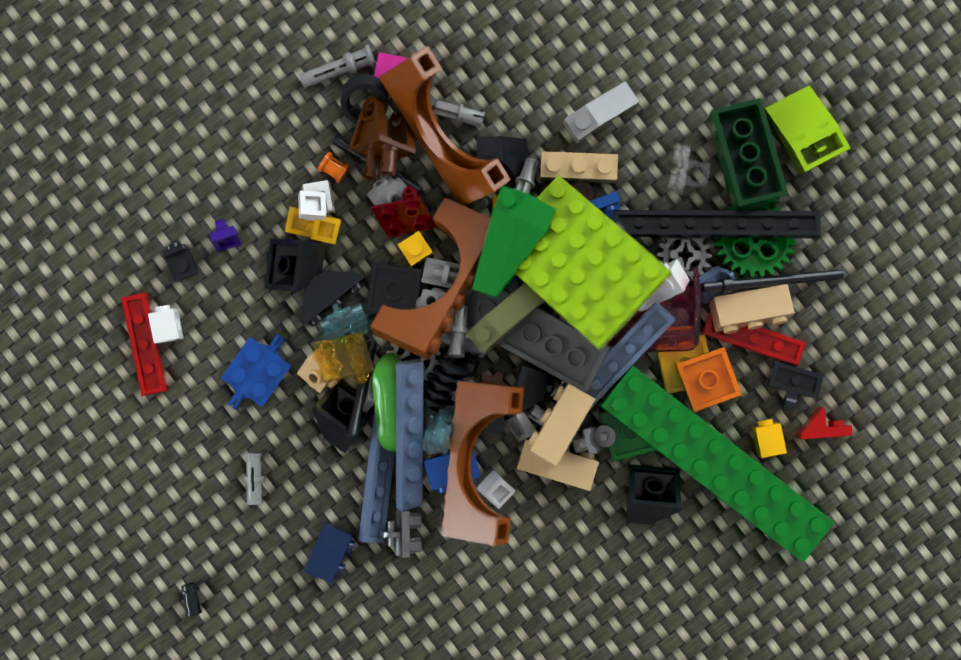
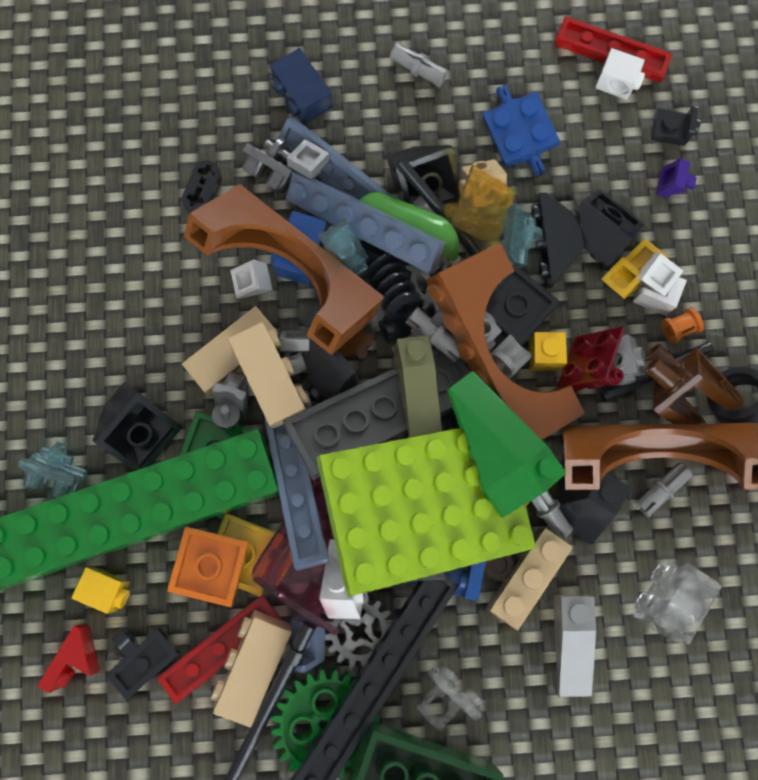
camera: 120 degrees right, 10 degrees down
none -> clear light blue hips [18,442,88,497]
none -> black beam [182,160,222,214]
none -> light grey tile [287,139,329,180]
none -> clear brick [633,562,723,645]

